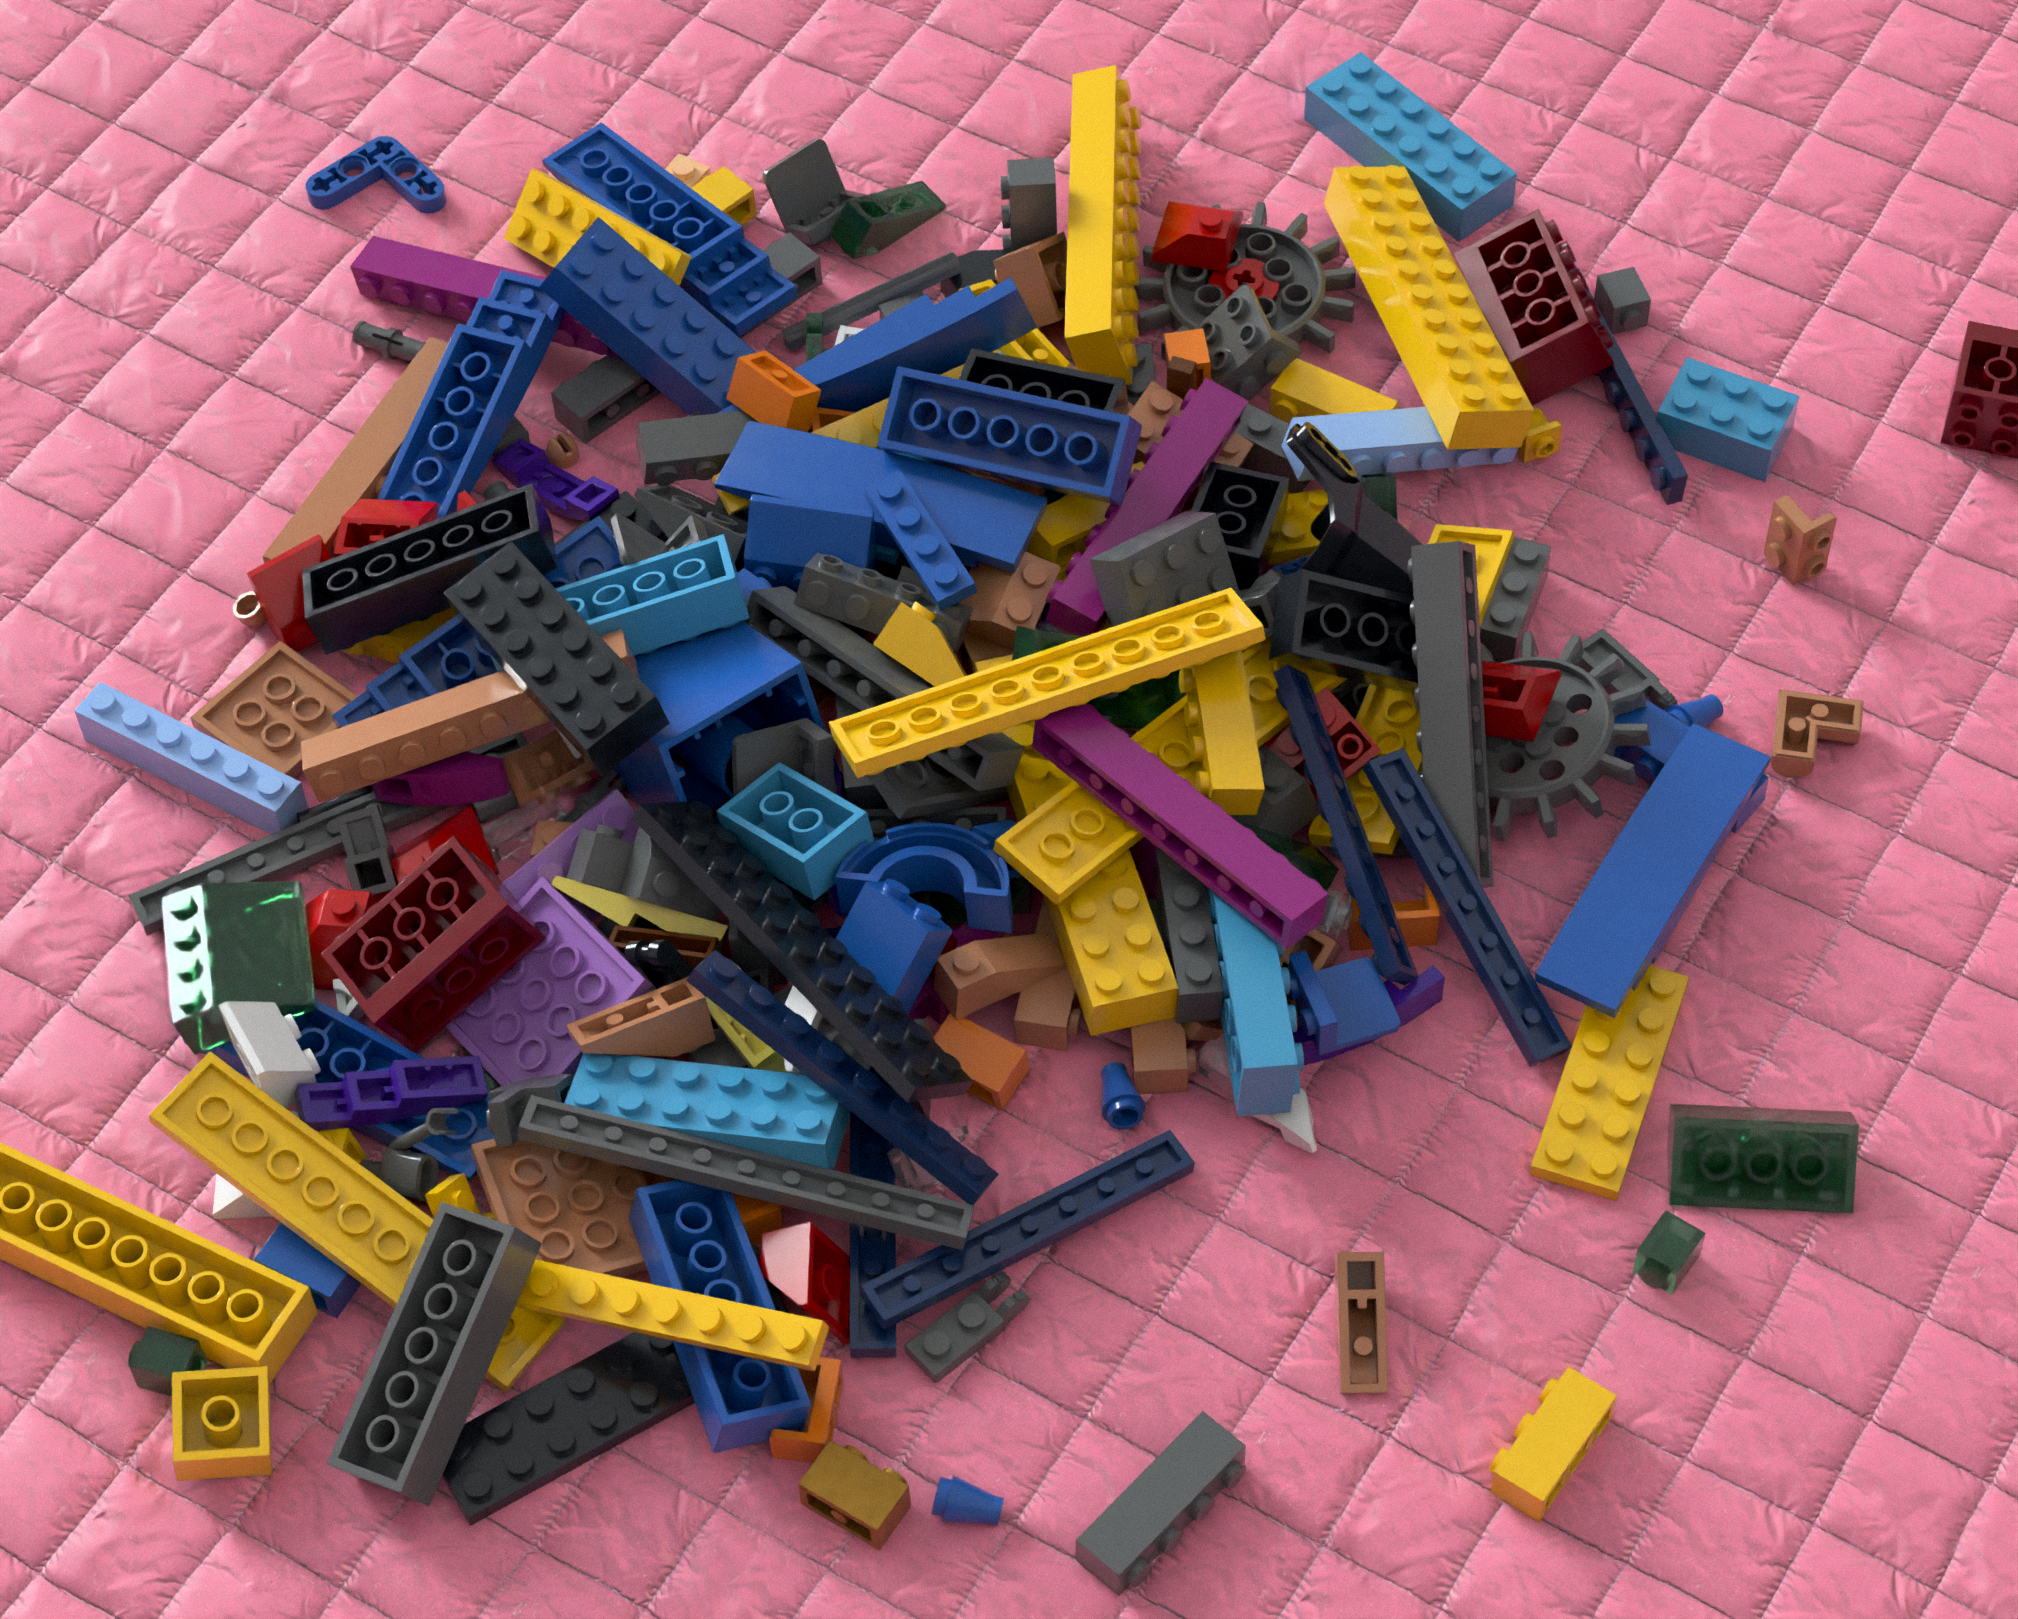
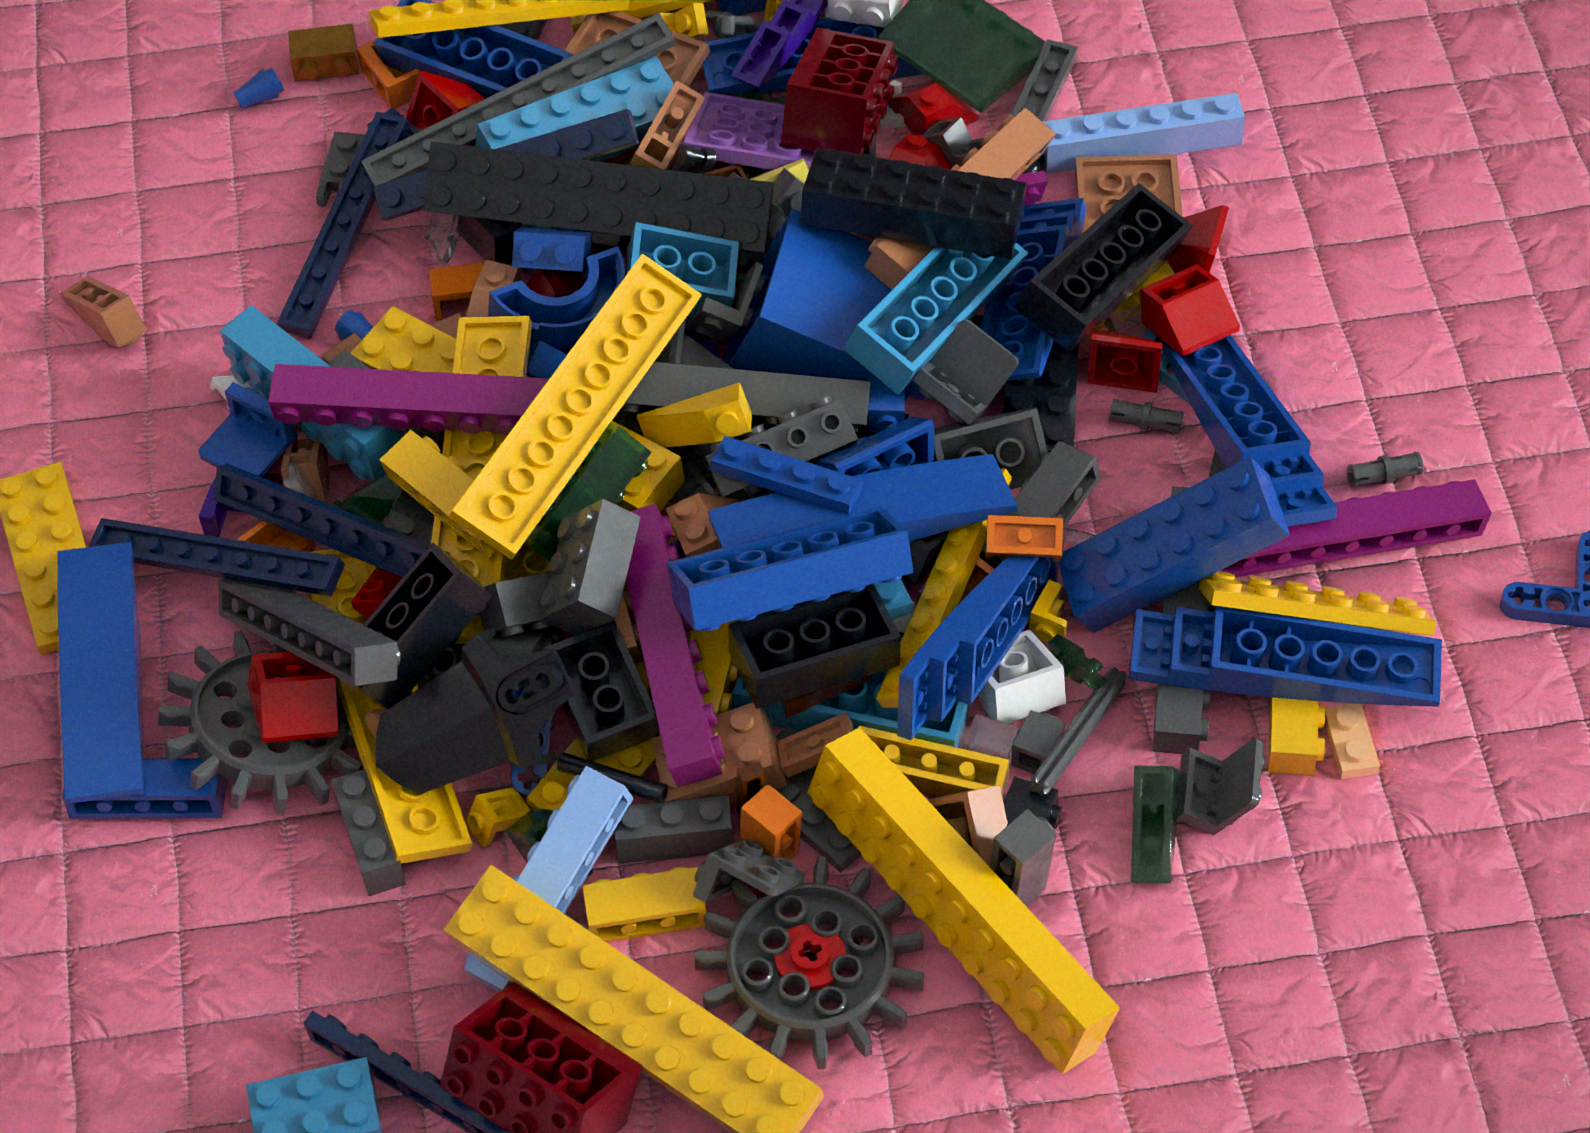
camera: 140 degrees right, 0 degrees up
nougat hinge [233,591,266,627] -> none
nougat brick [262,337,448,563] -> none
dark grey brick [487,1073,573,1147] -> none
dark purple slope [492,438,620,520] -> none
nougat hinge [546,434,579,469] -> none
dark grey brick [1076,1411,1246,1596] -> none
red slope [1151,201,1243,272] -> none
yellow bracket [1517,408,1562,463] -> none
dark grey hinge [1578,629,1678,712] -> none
blue cone [1666,694,1723,728] -> none
nougat bracket [1763,494,1837,585] -> none
nougat brick [1771,689,1864,778] -> none
none -> black piece [557,752,669,803]

